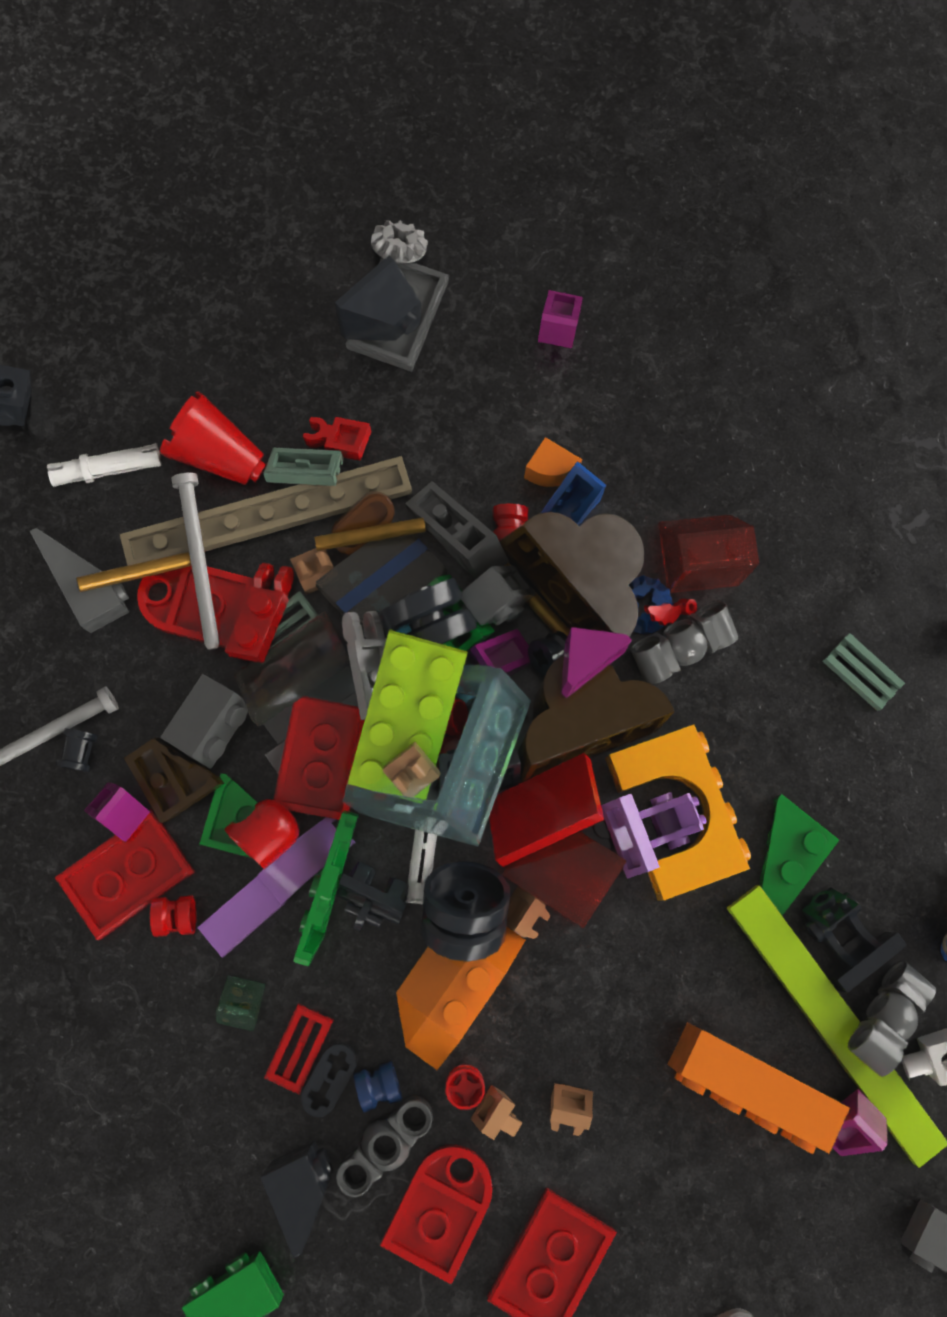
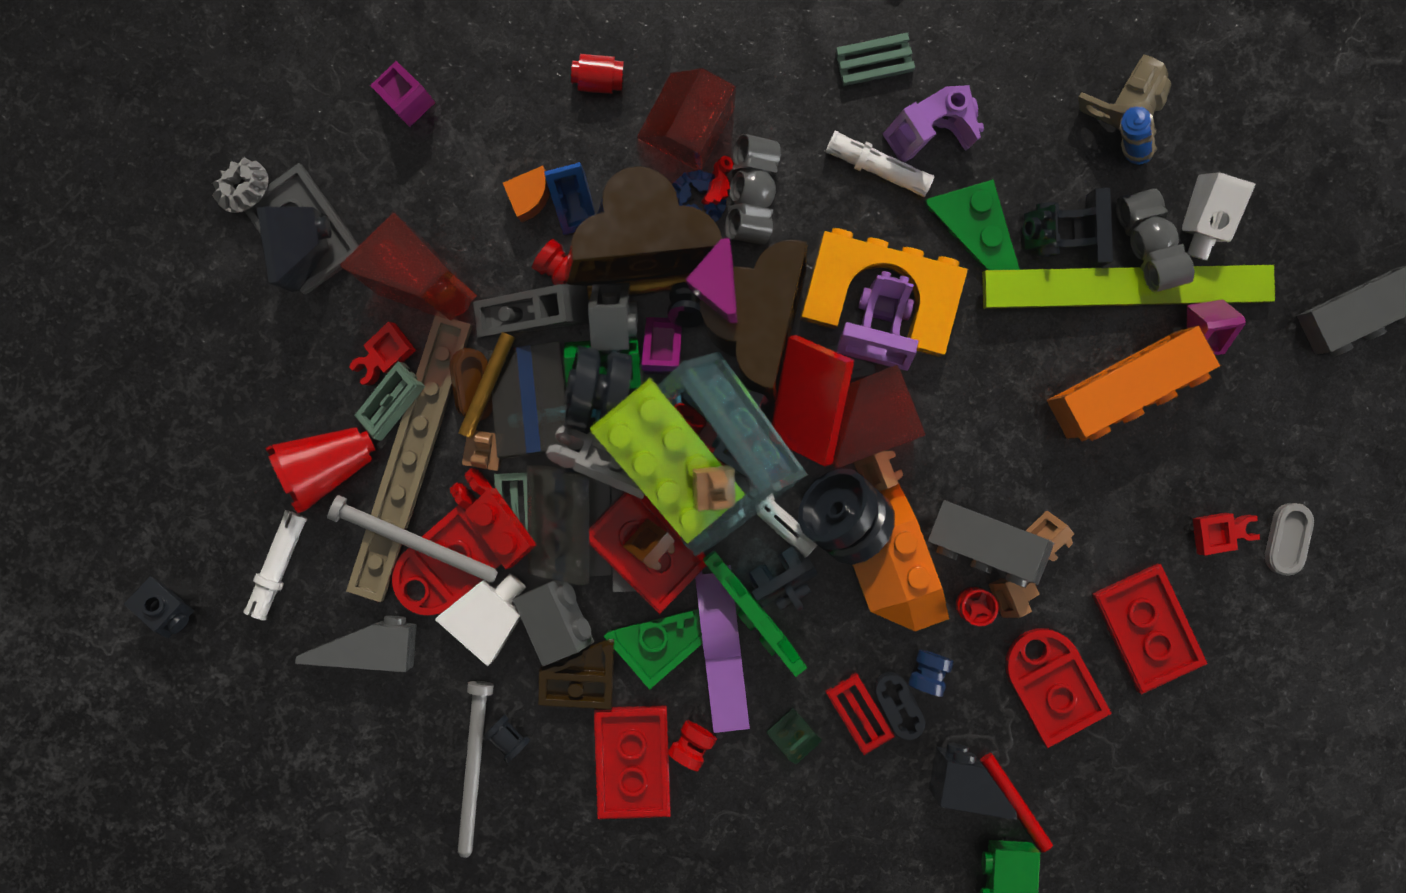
camera: 50 degrees left, 10 degrees up
pearl gold bar [76,552,191,592] -> none
magenta slope [84,781,150,842] -> none
red helmet [224,799,299,870] -> none
dark grey piece [336,1095,433,1197] -> none
none -> clear red slope [340,213,477,321]
none -> white torso [435,573,526,666]
none -> red brick [571,54,624,94]
none -> reddish brown tile [623,518,675,570]
none -> white pin [825,130,934,197]
none -> medium lavender tile [883,85,984,163]
none -> dark grey brick [928,500,1055,588]
none -> red bar [980,753,1053,853]
none -> red plate [1192,513,1260,556]

